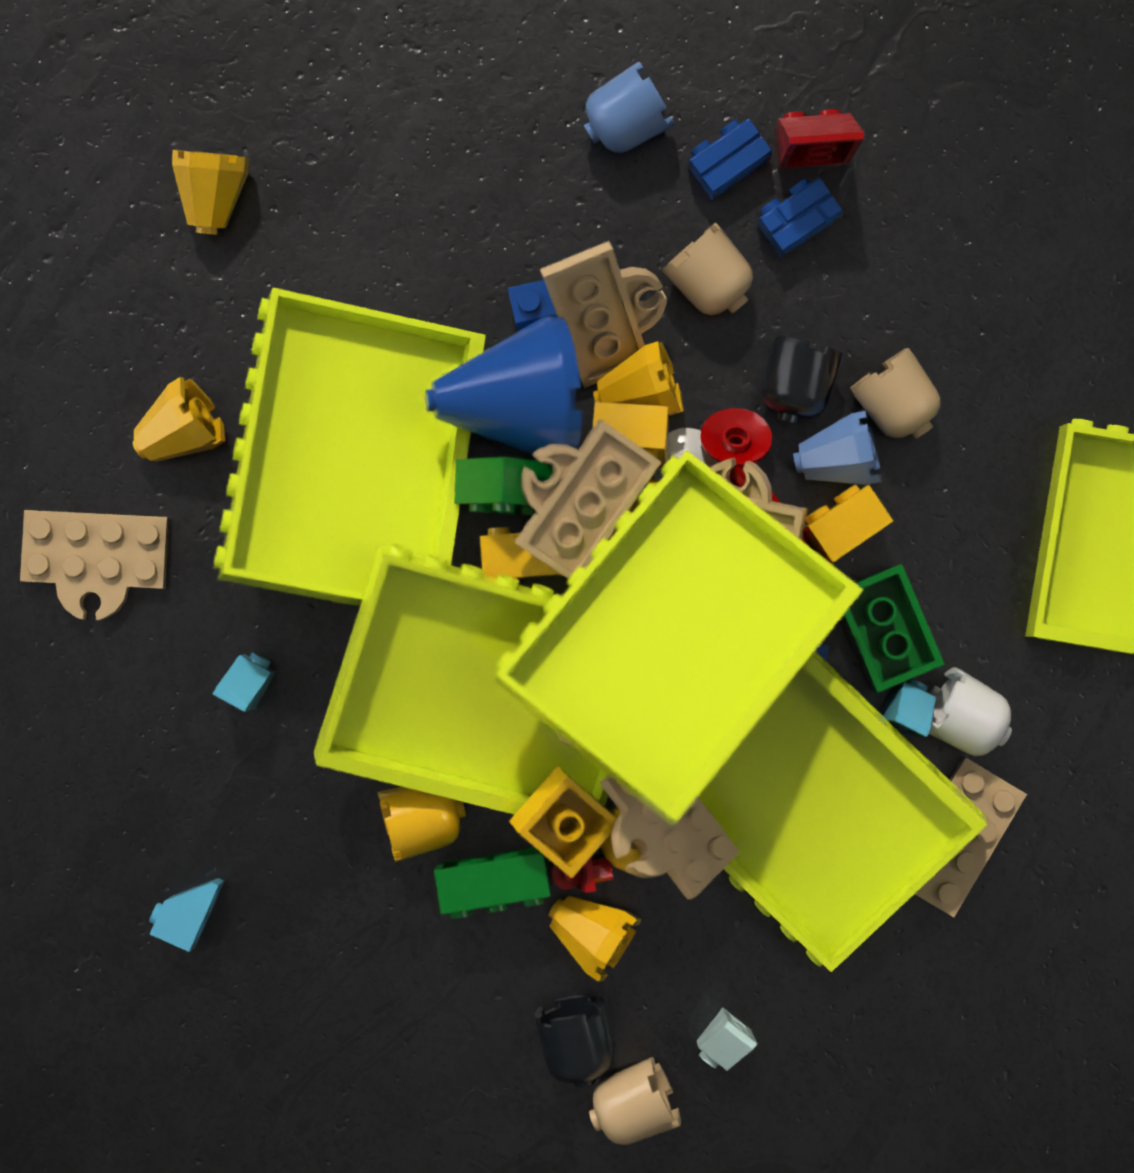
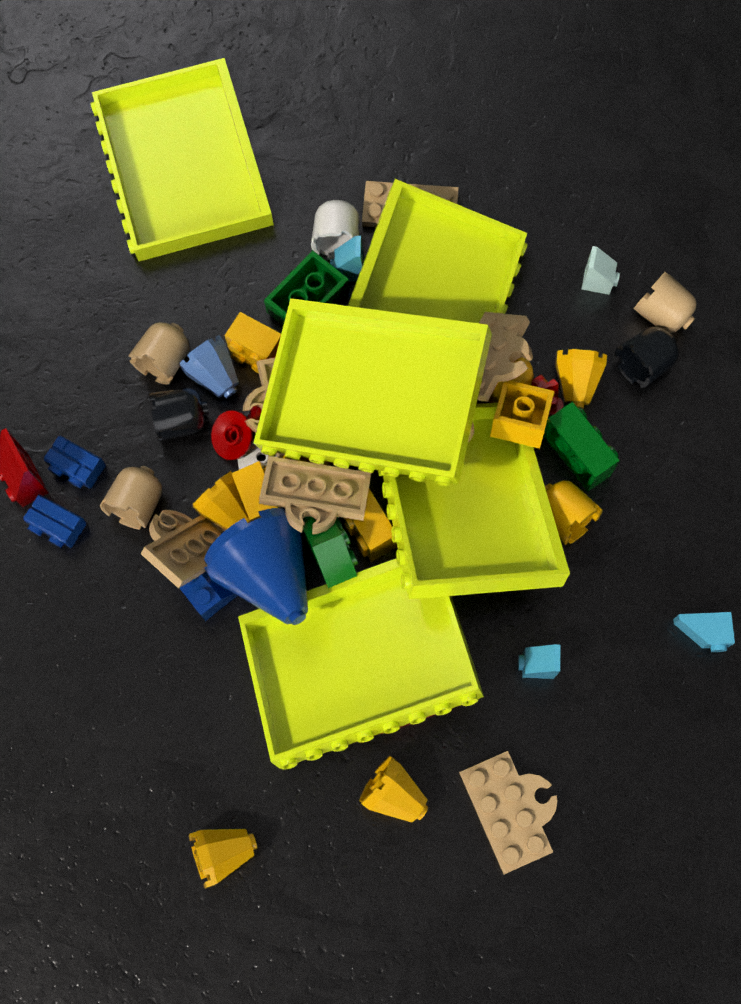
camera: 115 degrees left, 15 degrees down
medium blue cylinder [584,62,675,153] -> none

